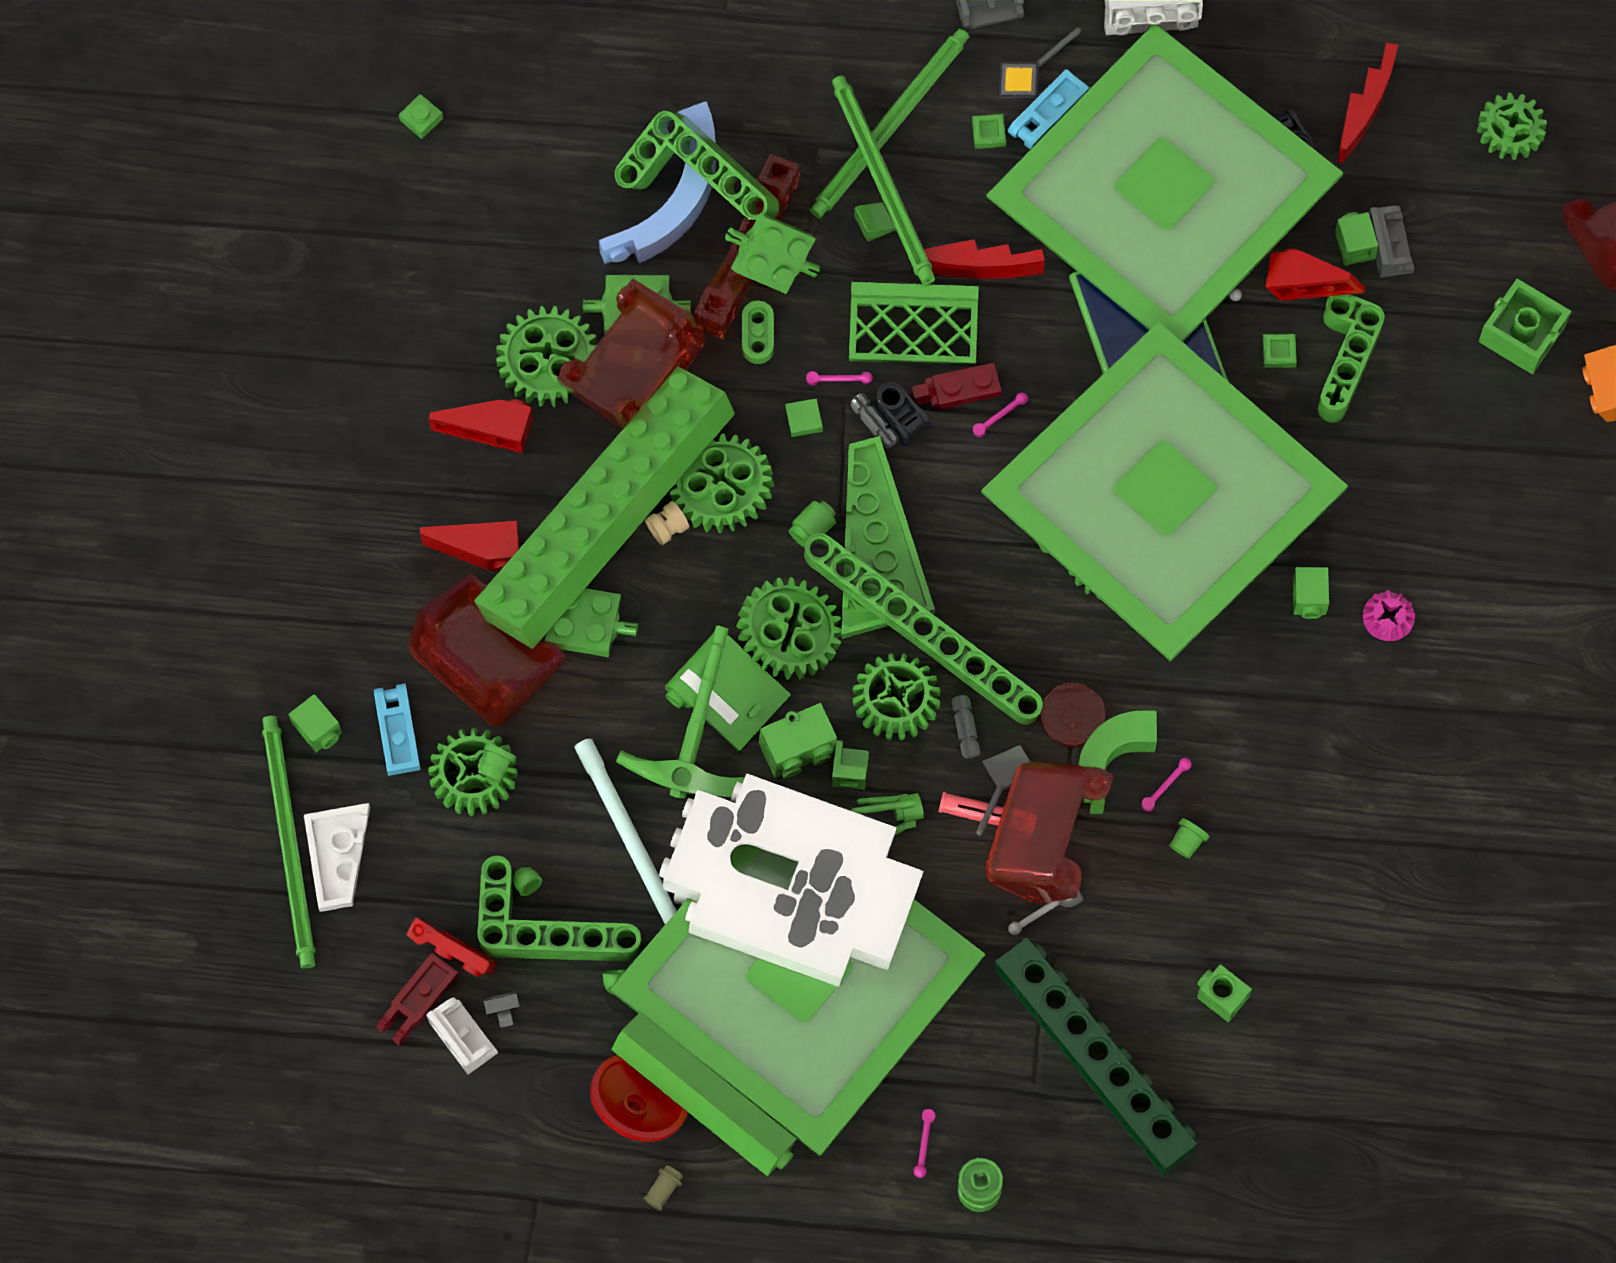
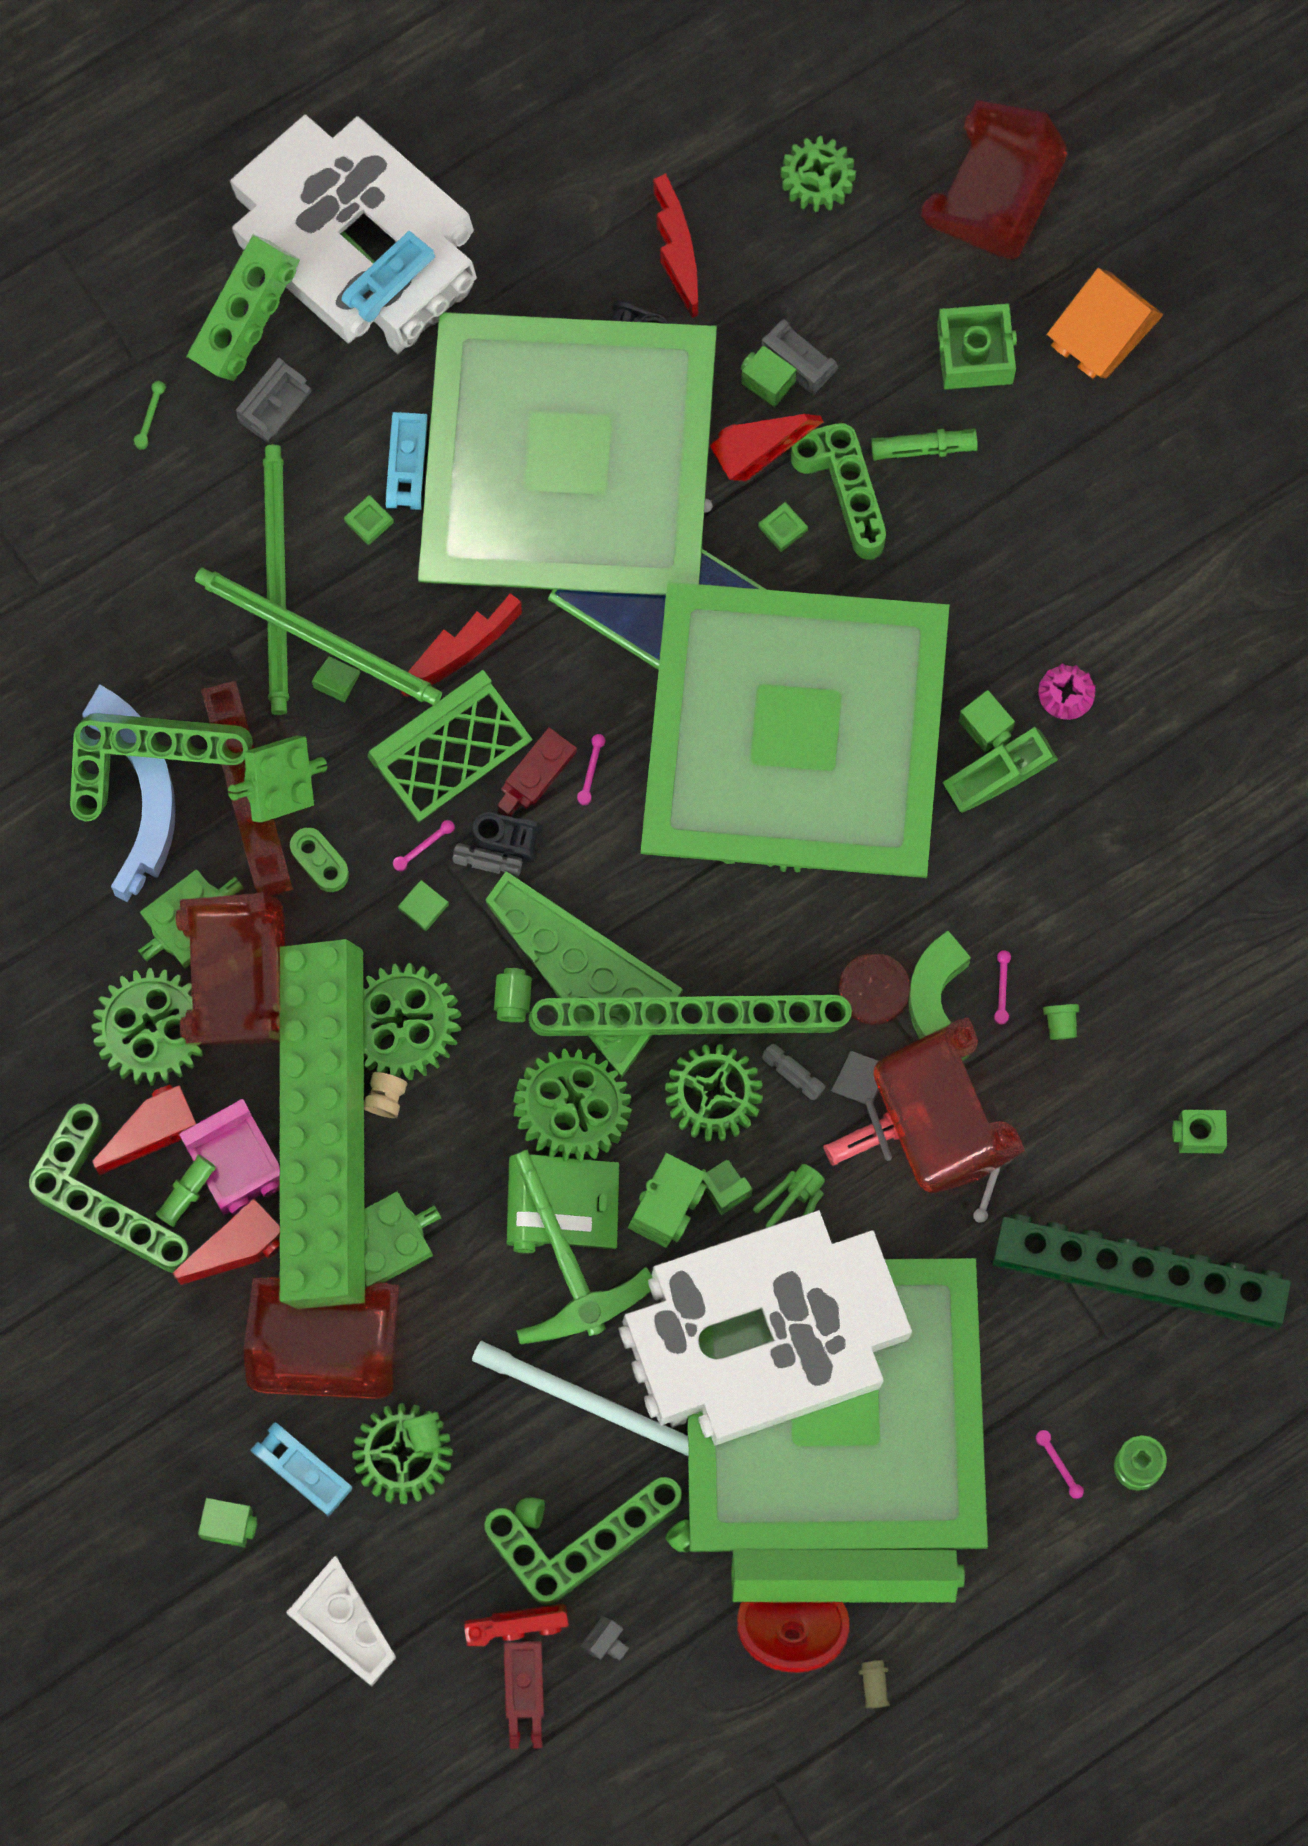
camera: 40 degrees left, 5 degrees up
bright green piece [262,716,316,969] -> none
white hinge [426,997,498,1074] -> none
piece [998,27,1081,99] -> none
none -> bright green beam [29,1104,191,1273]
none -> bright green pin [156,1154,217,1227]
none -> dark pink panel [179,1099,280,1215]
none -> bright green pin [871,428,977,460]
none -> bright green slope [943,727,1058,813]

